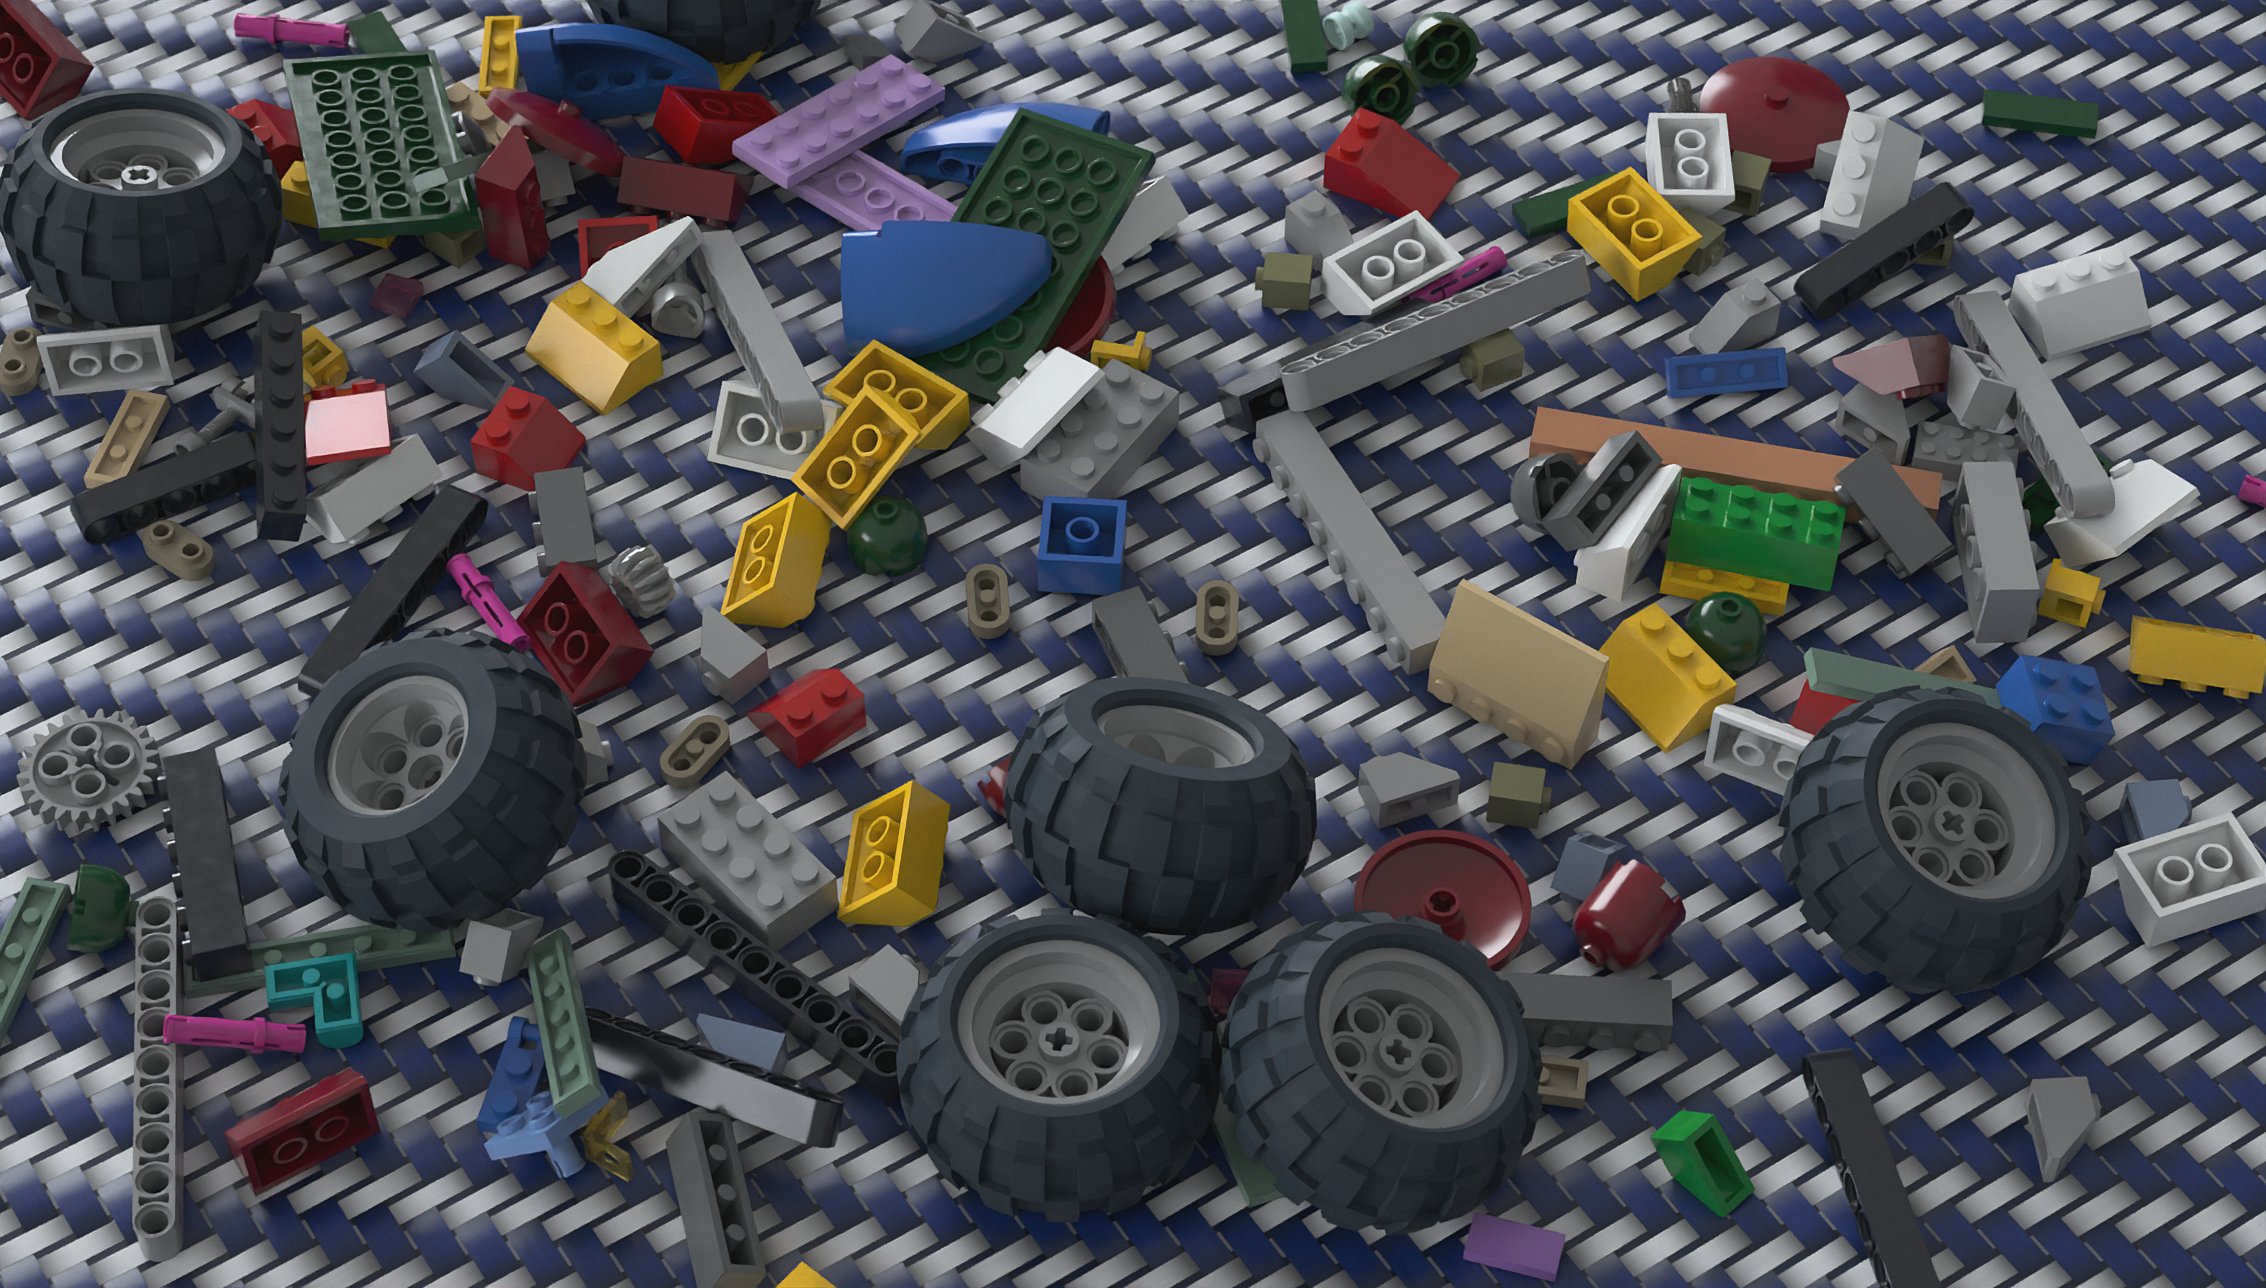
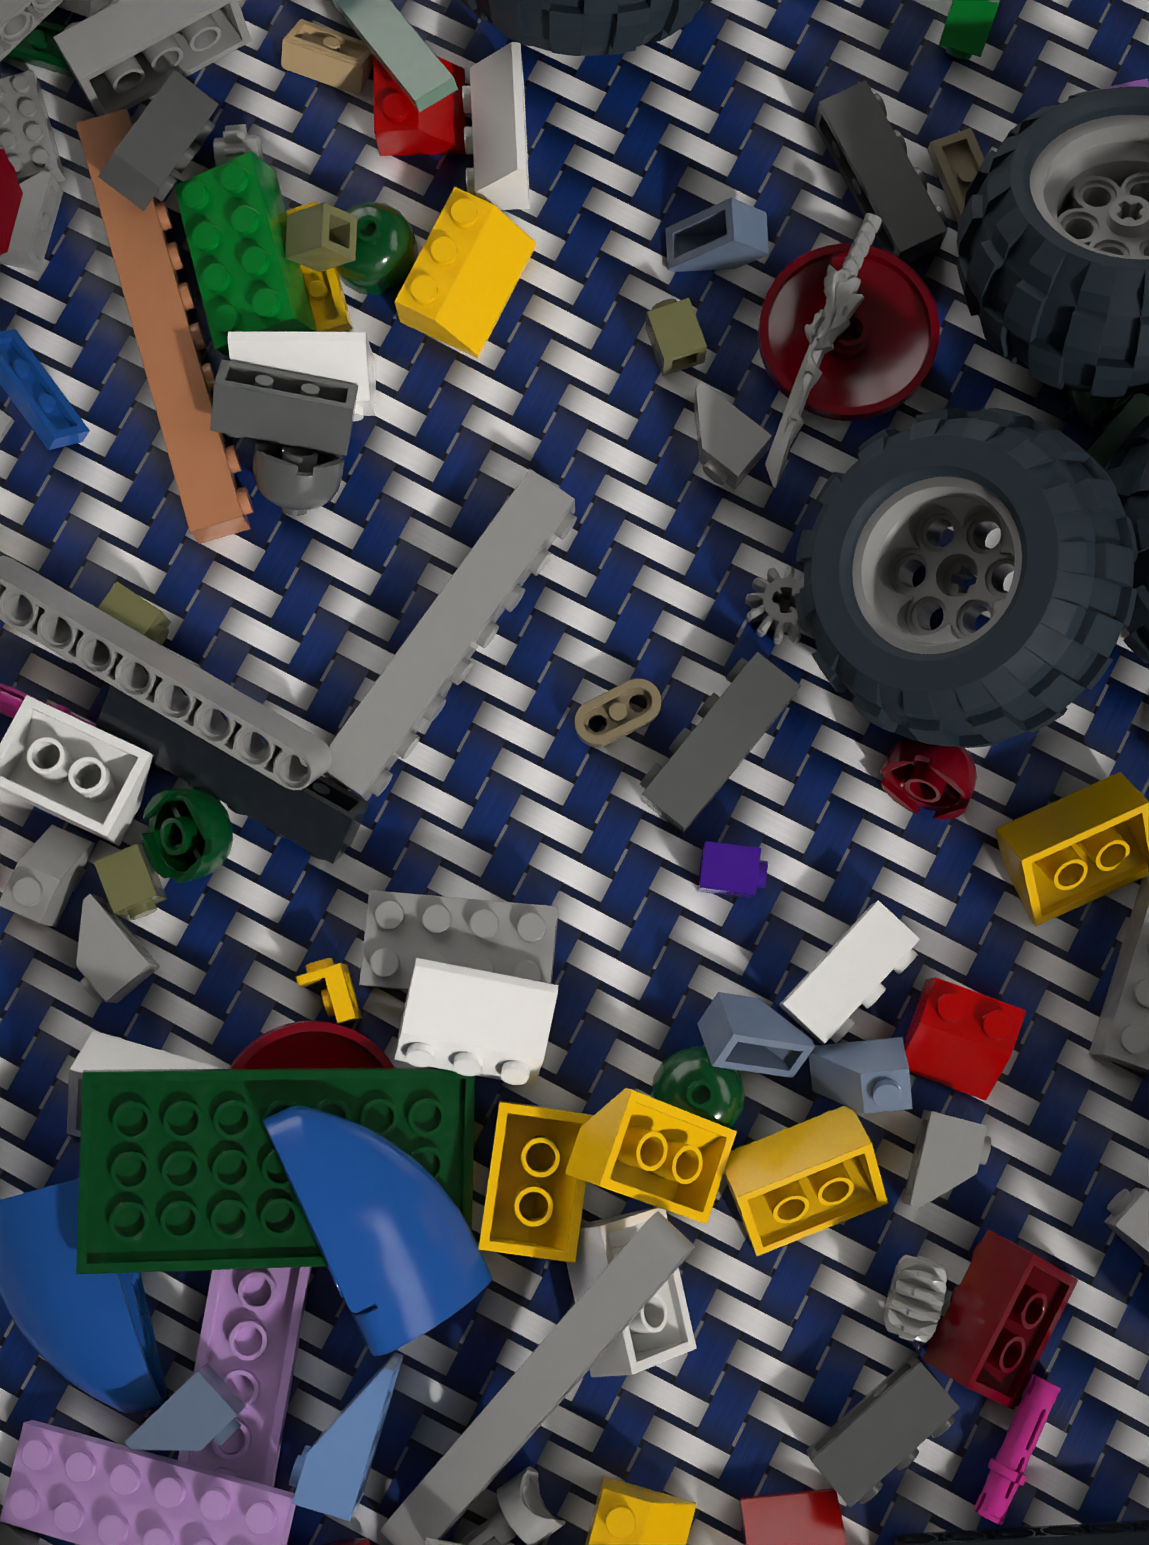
camera: 115 degrees left, 30 degrees up
dark tan plate [660,715,731,788] -> none
dark tan plate [966,564,1010,639] -> none
blue brick [1037,496,1127,595] -> none
tan slope [1427,579,1610,770] -> none
dark red cylinder [1573,859,1686,973] -> none
none -> light grey slope [76,894,160,1003]
none -> sand blue slope [124,1363,246,1451]
none -> dark green cylinder [142,789,233,883]
none -> light grey gear [213,124,263,167]
none -> olive brick [285,202,357,272]
none -> medium blue slope [289,1352,404,1521]
none -> dark purple brick [697,841,768,899]
none -> sand blue slope [697,992,815,1078]
none -> light grey sword [765,213,882,488]
none -> white brick [779,900,921,1044]
none -> sand blue slope [809,1037,912,1114]

